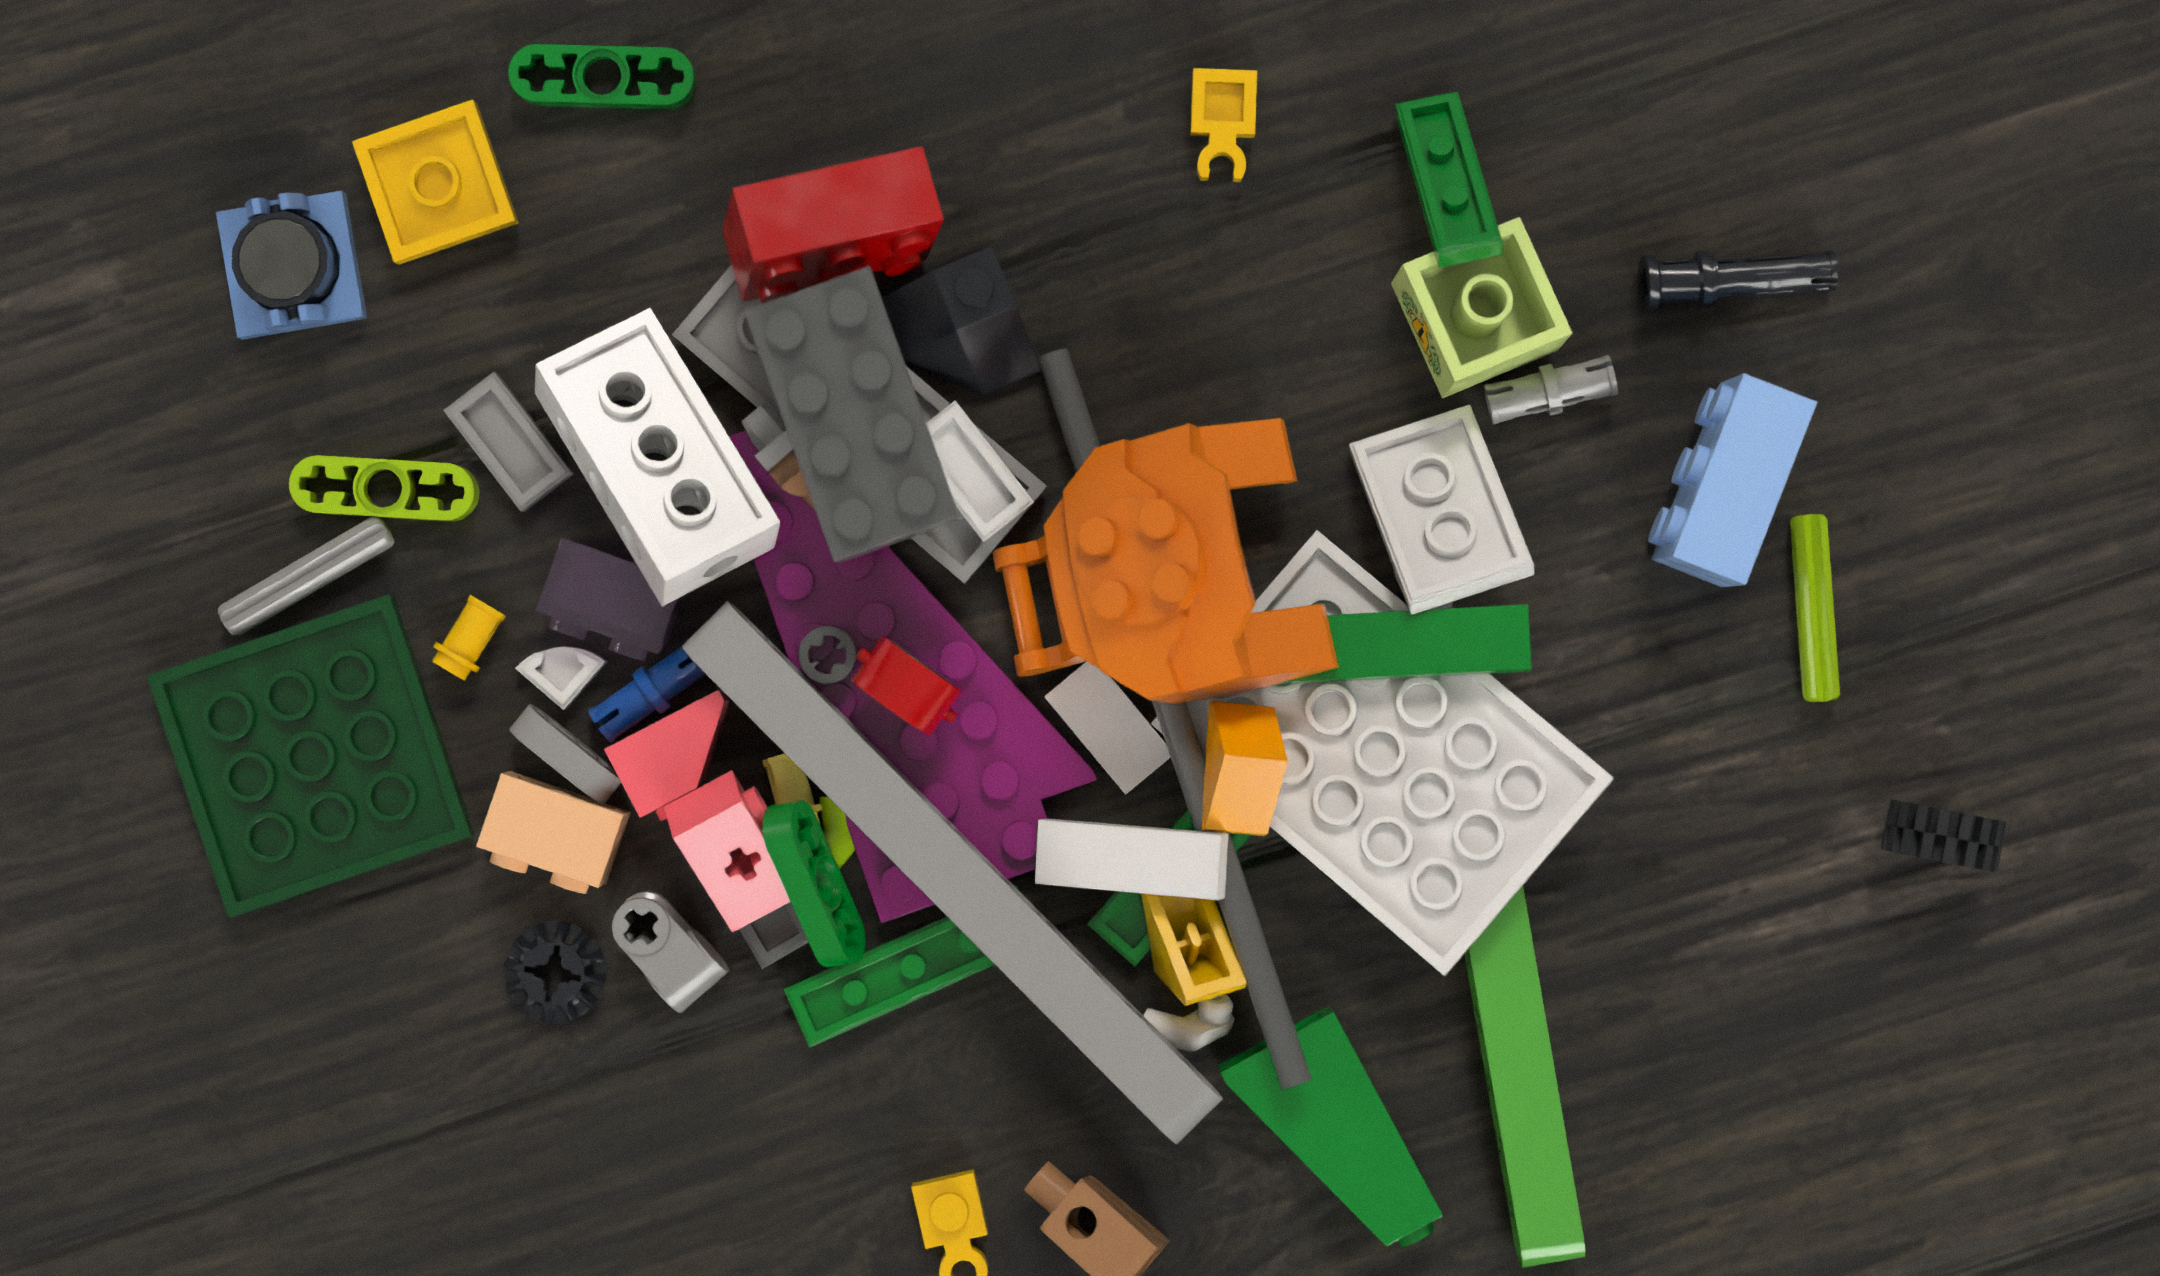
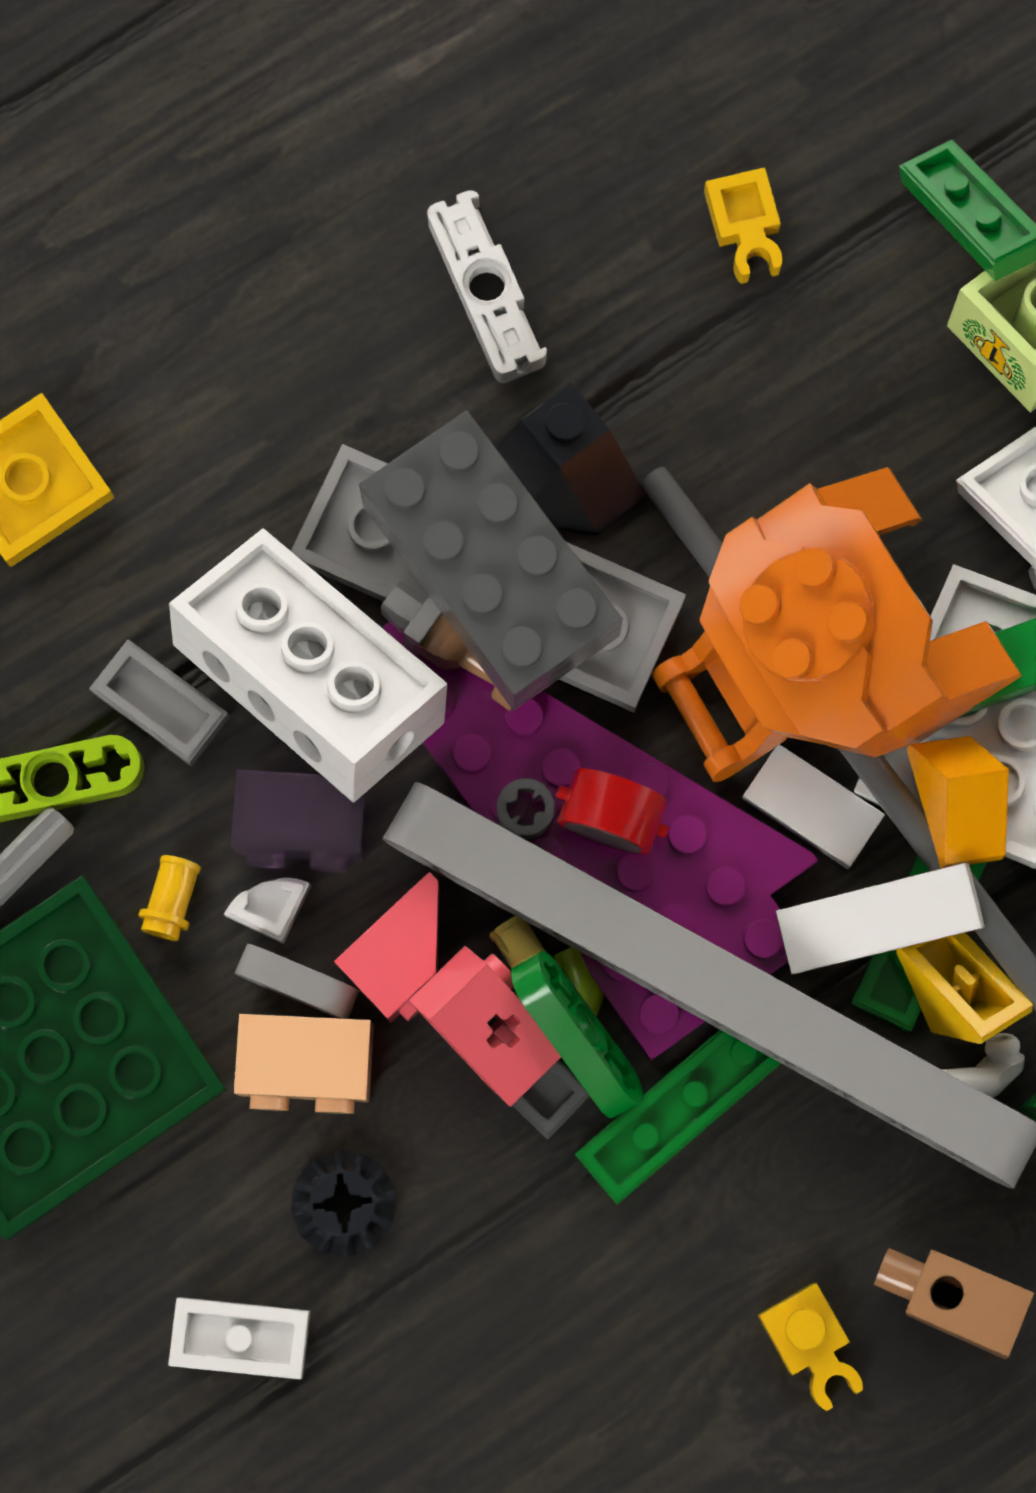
camera: 15 degrees left, 10 degrees down
green beam [508,44,697,110] -> none
blue pin [588,639,706,743] -> none
light grey piece [612,891,729,1013] -> none
red brick [722,146,944,304] -> none
white tile [927,401,1034,542] -> none
none -> white plate [168,1297,310,1379]
none -> white piece [427,190,547,383]

